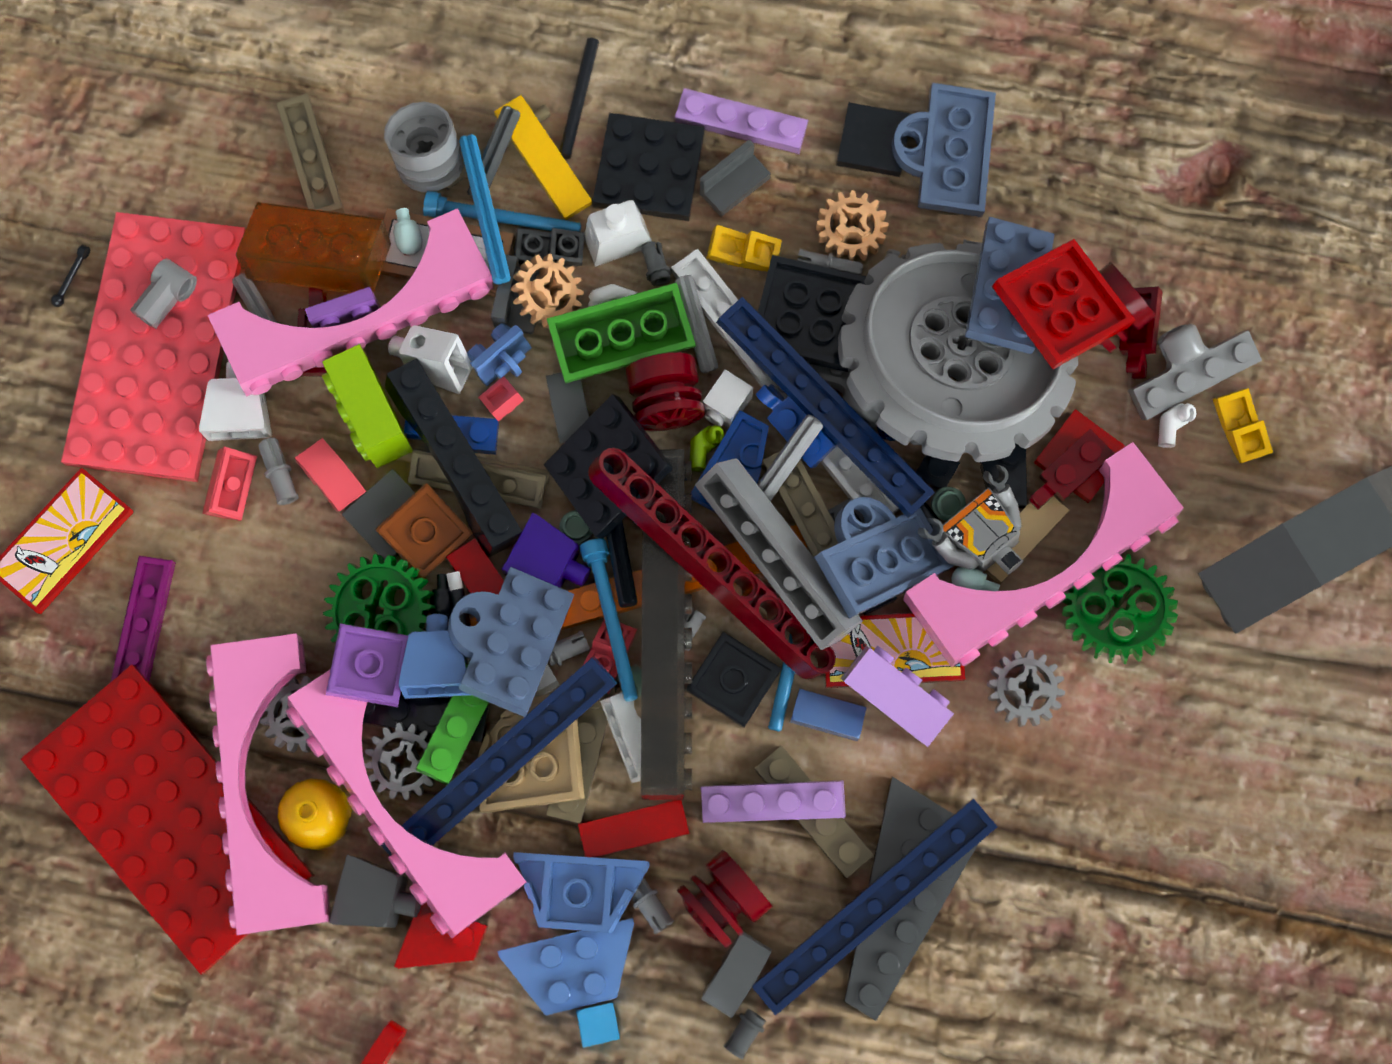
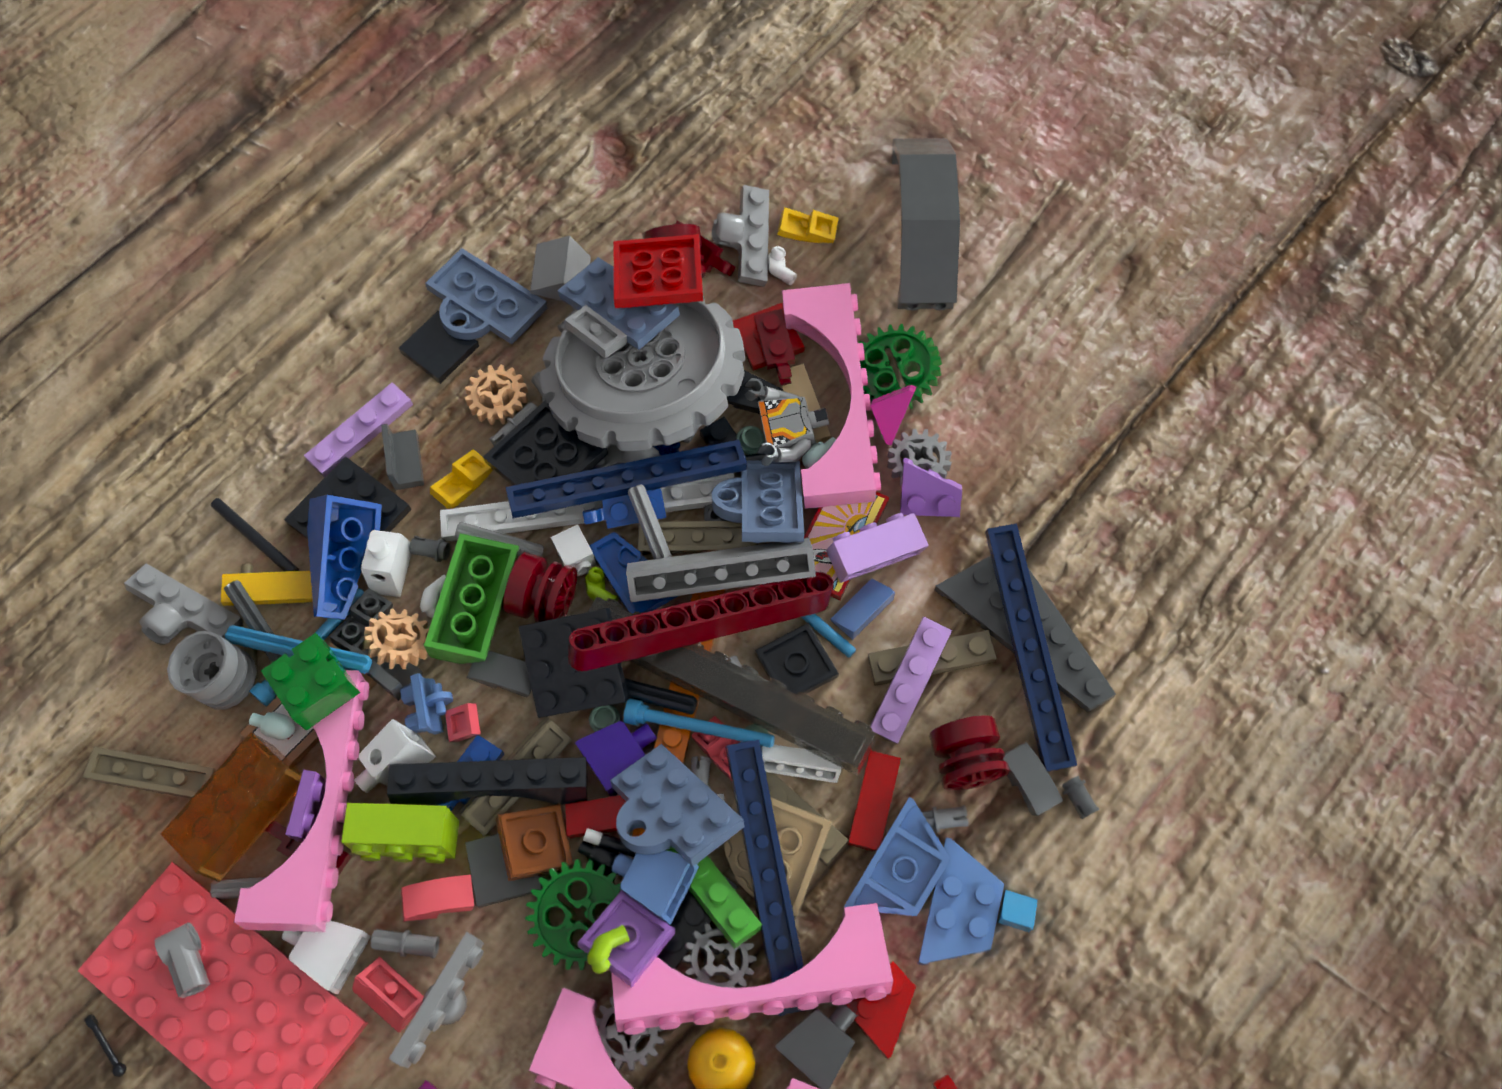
camera: 60 degrees left, 10 degrees down
none -> light grey plate [124,564,243,645]
none -> green piece [261,633,360,731]
none -> blue wedge [307,495,382,620]
none -> light grey plate [389,932,484,1068]
none -> light grey slope [530,236,591,301]
none -> light grey plate [565,305,627,359]
none -> lime arm [587,925,630,974]
none -> dark pink slope [870,385,916,446]
none -> medium lavender wing [900,458,962,517]

